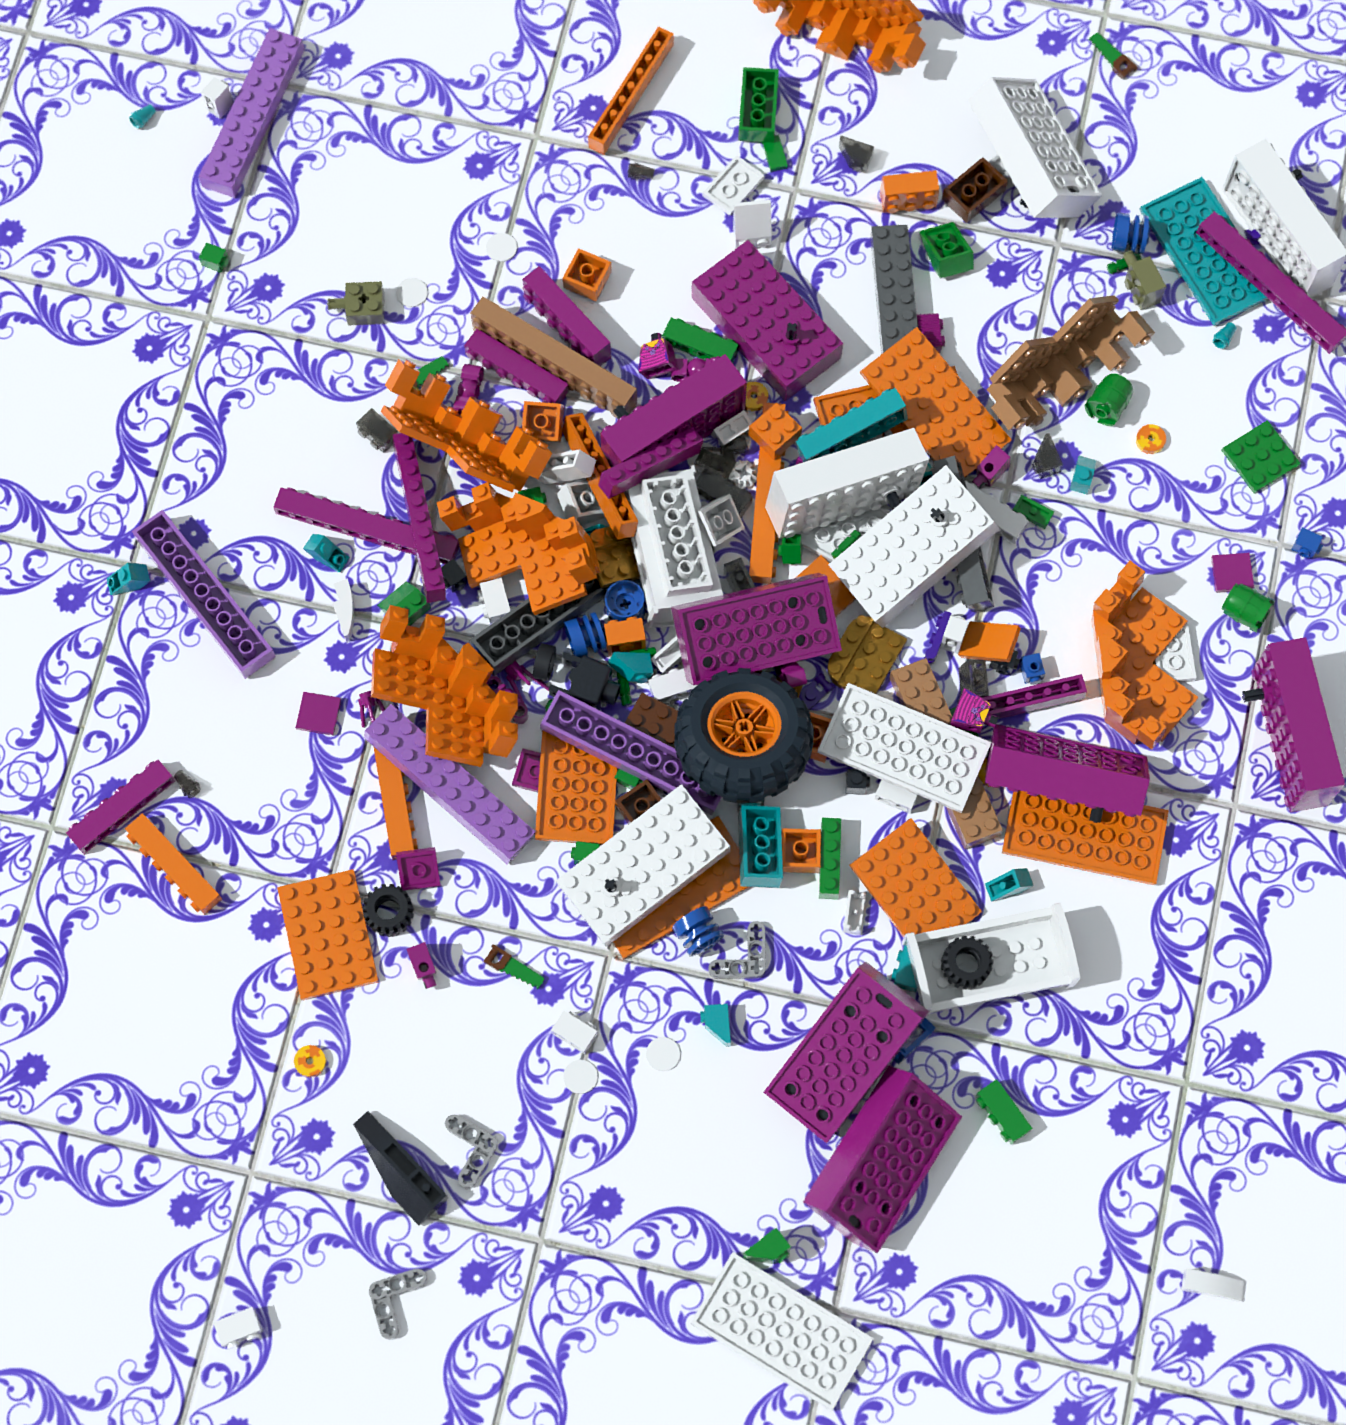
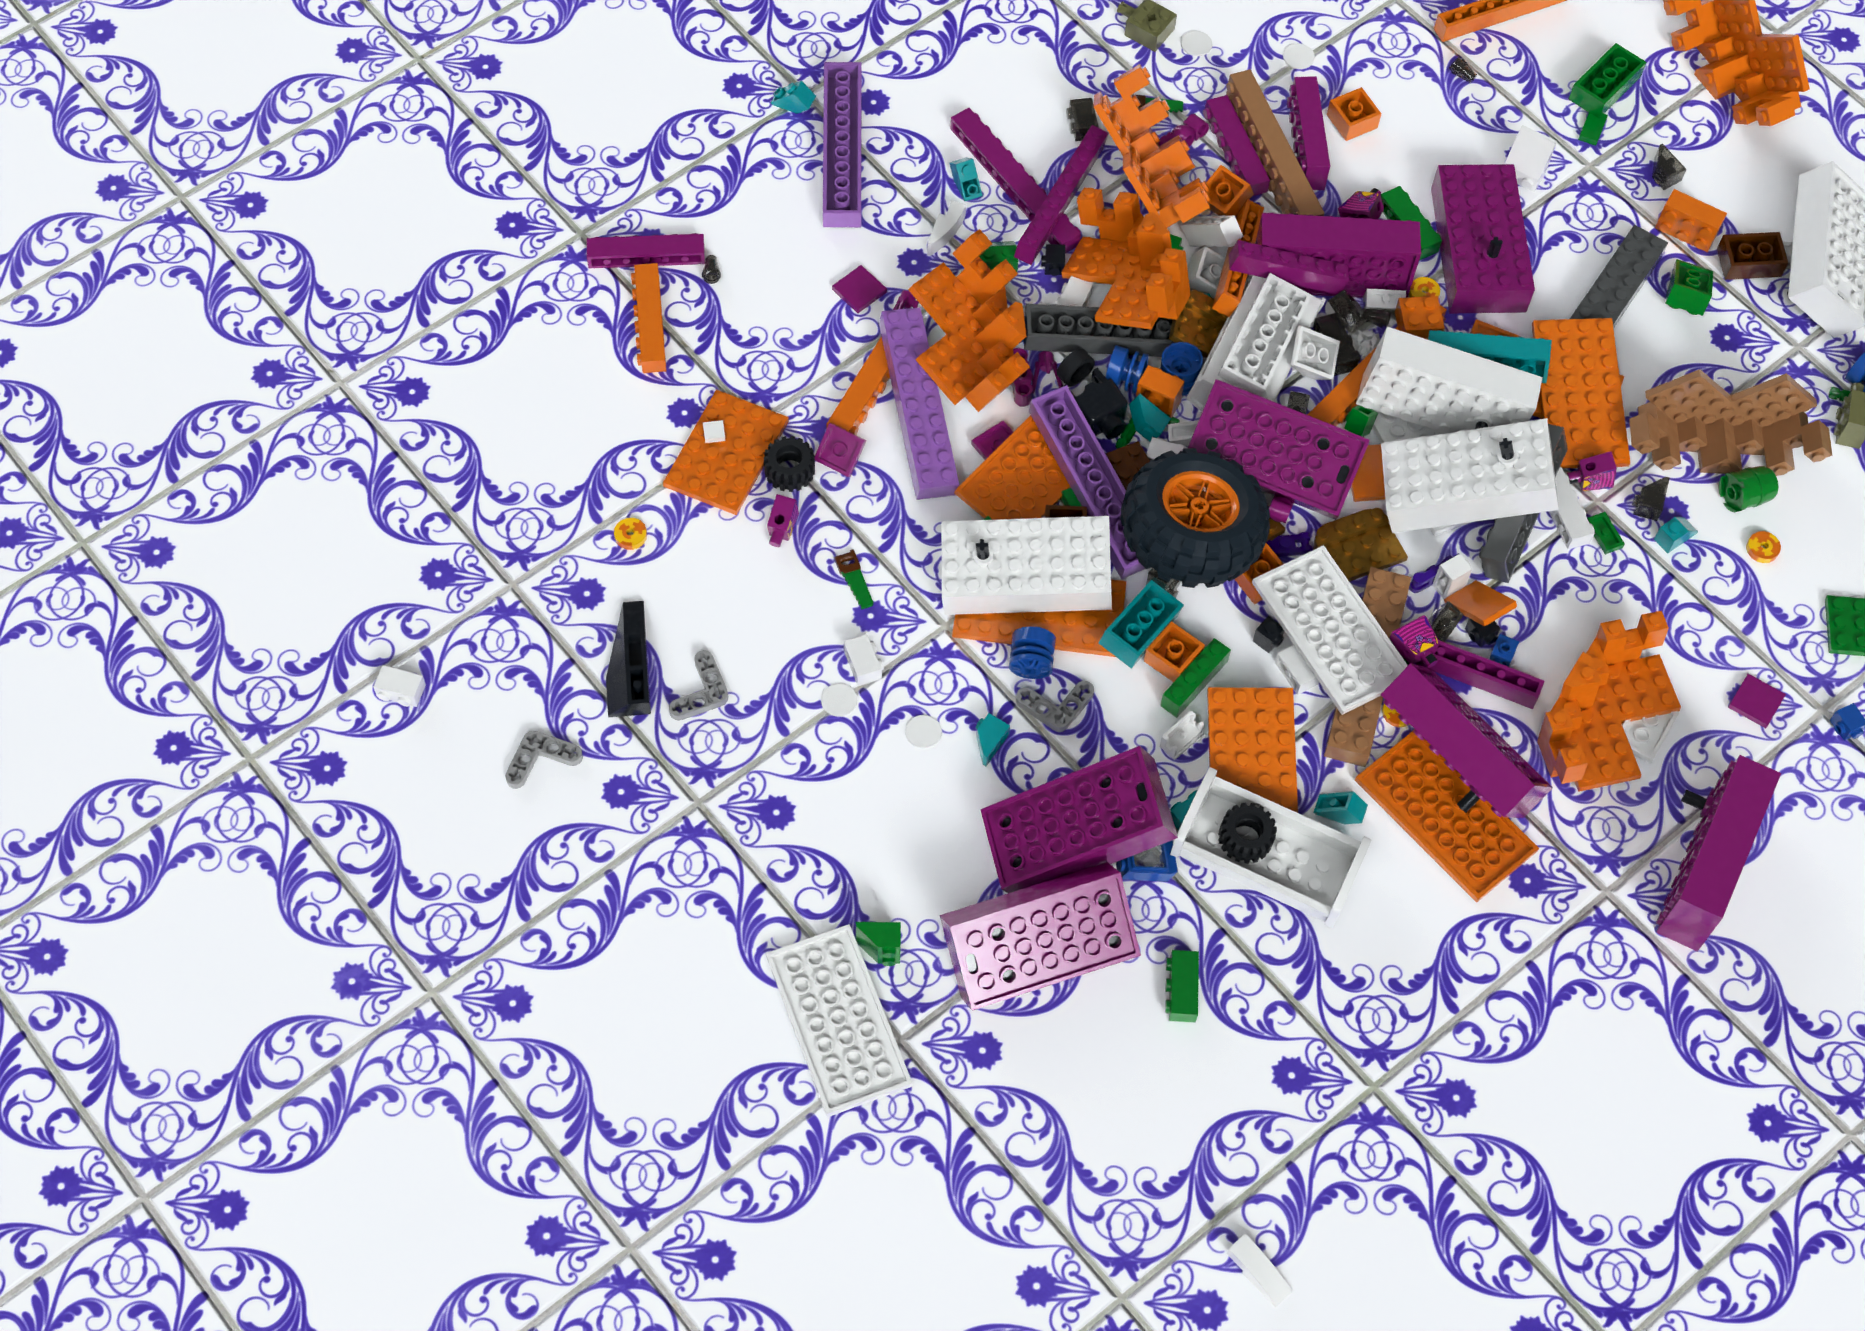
camera: 35 degrees right, 10 degrees down
white plate [702,155,764,216] -> none
magenta brick [917,313,945,353] -> none
green piece [1221,583,1275,633] -> none
none -> white tile [703,420,725,443]

